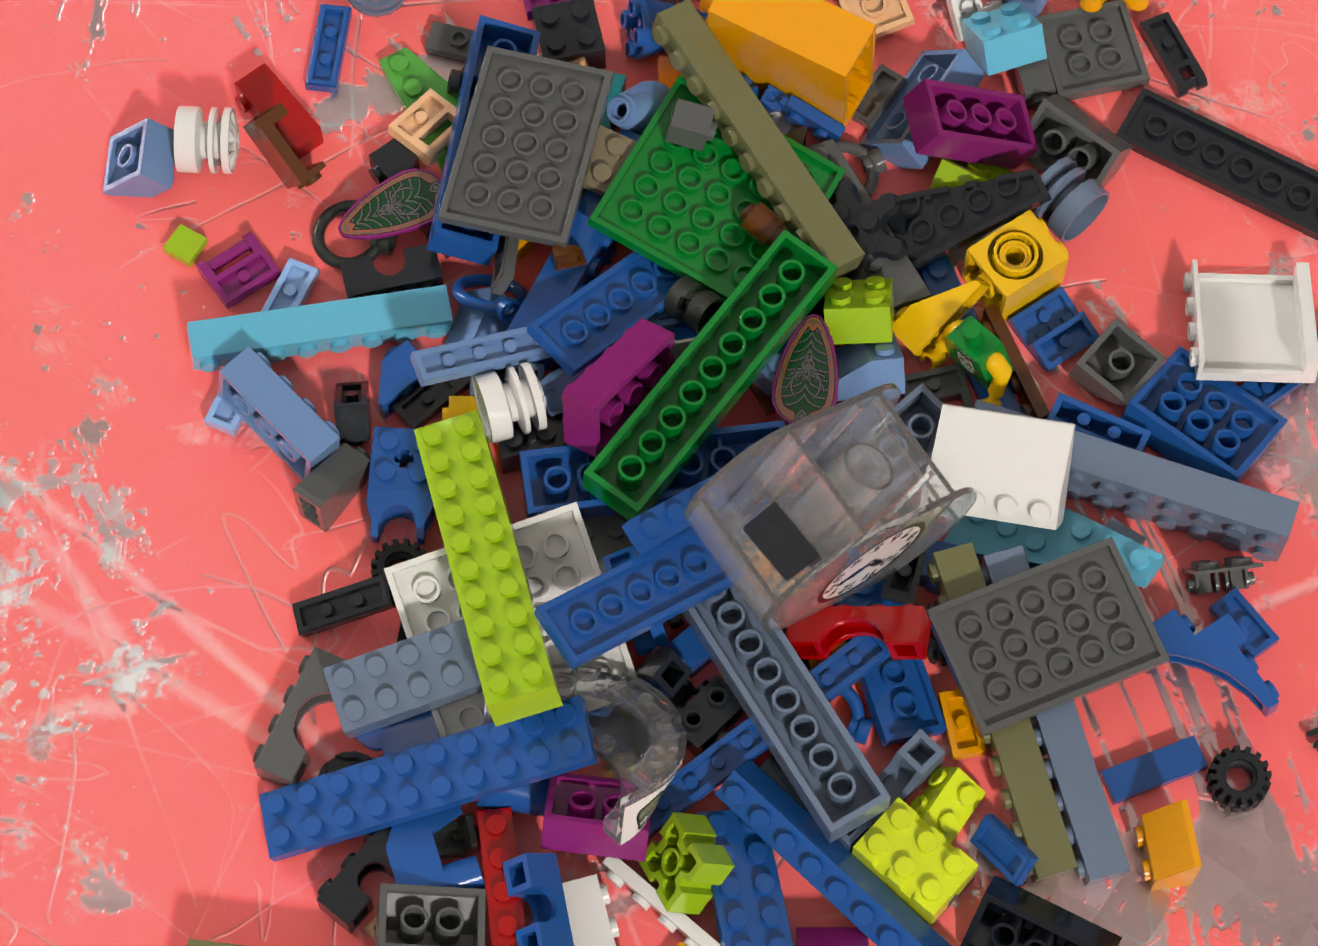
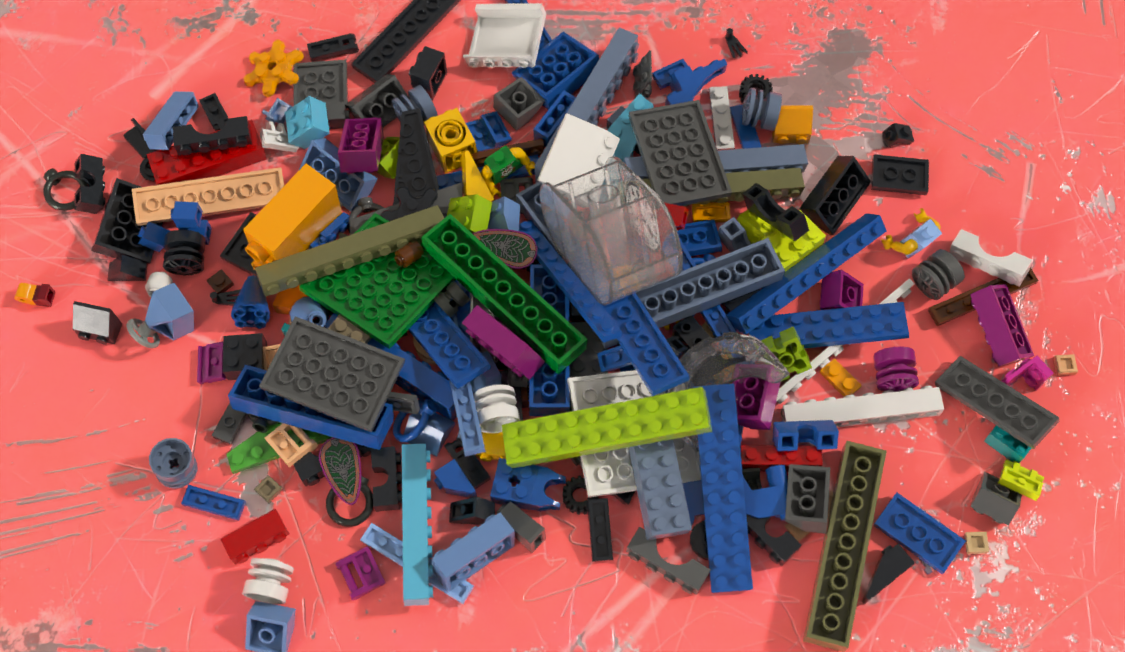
camera: 80 degrees left, 0 degrees up
lime tile [163,223,208,268] -> none
reddish brown panel [243,103,326,189] -> none
reddish brown tile [552,245,587,271] -> none
dark grey brick [665,98,717,152] -> none
black panel [743,502,823,581] -> none
blue tile [970,813,1039,886] -> none
none -> dark tan tile [254,475,283,503]
none -> black brick [409,46,448,100]
none -> white plate [709,86,735,151]
none -> sand blue wheel [742,88,782,131]
none -> black arch [742,183,809,241]

